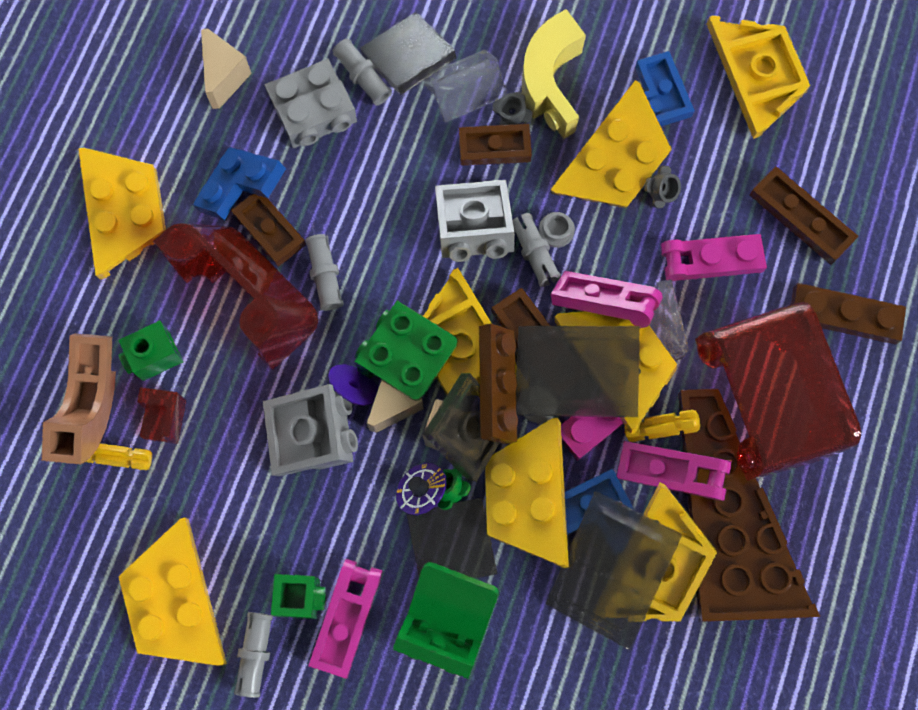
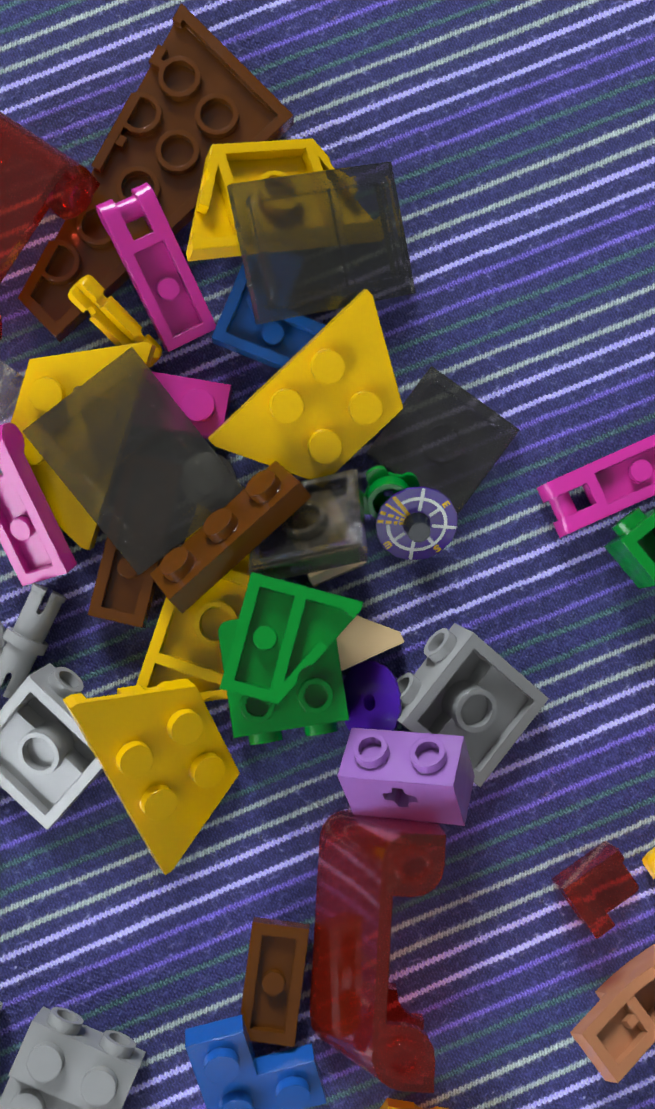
camera: 135 degrees left, 10 degrees up
green brick [118,320,184,381] -> none
light grey pin [305,234,344,311] -> none
green bracket [393,562,499,679] -> none
none -> yellow wing [63,678,240,875]
none -> green wing [219,572,363,704]
none -> medium lavender brick [337,728,475,826]

